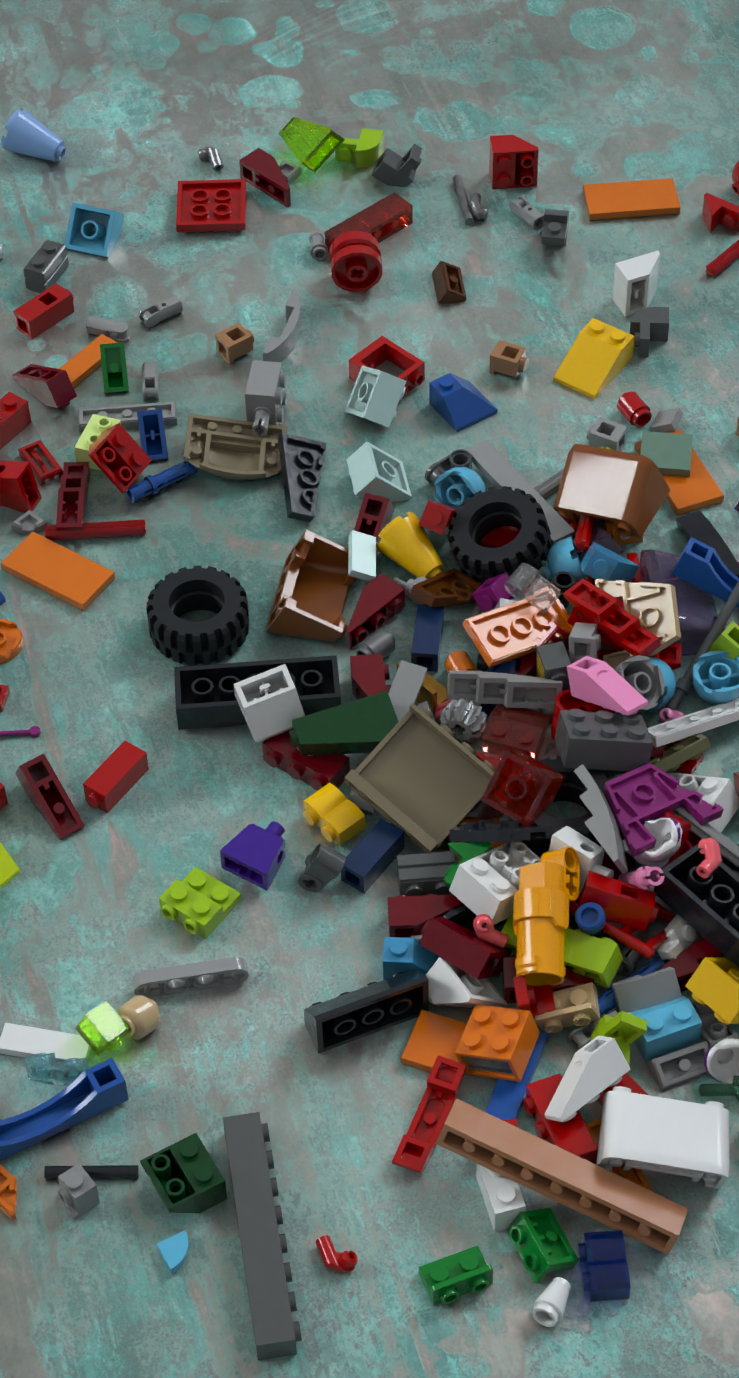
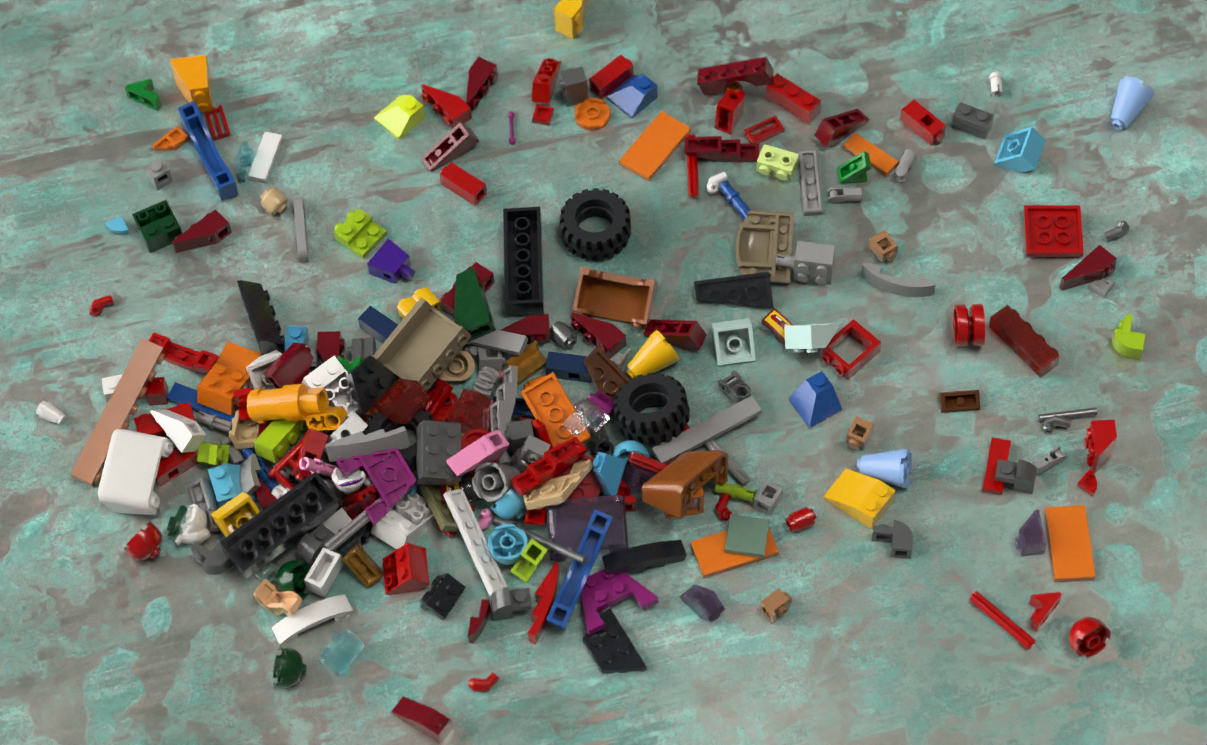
camera: 95 degrees right, 10 degrees up
light grey tile [11,510,47,534] -> none
black bar [44,1165,139,1179] -> none
clear neon green brick [75,1000,129,1056] -> none
red slope [88,423,152,493] -> none
blue slope [137,408,168,460] -> none
light grey bar [138,296,183,328] -> none
dark grey brick [223,1112,302,1360] -> none
white slope [233,664,305,743] -> none
clear neon green slope [279,117,345,173] -> none
dark grey piece [298,843,346,892] -> none
light grey pin [309,232,329,260] -> none
light aqua tile [348,530,376,582] -> none
dark grey brick [372,144,422,187] -> none
red brick [419,501,456,535] -> none
green bracket [419,1245,493,1306] -> none
medium azure cylinder [434,467,486,509] -> none
coral arm [473,914,508,948] -> none
green bracket [508,1208,579,1283] -> none
blue tile [575,902,606,934] -> none
clear blue brick [577,1230,631,1302] -> none
white slope [613,251,660,317] -> none
light grey tile [650,408,683,432] -> none
coral arm [696,838,722,878] -> none
none -> dark red slope [172,209,232,253]
none -> light grey axle [195,410,232,433]
none -> white arm [706,172,728,194]
none -> slope [761,308,793,350]
none -> light blue cone [857,449,913,488]
none -> red tile [982,437,1011,495]
none -> clear purple slope [1015,510,1046,557]
none -> red tile [1077,469,1097,497]

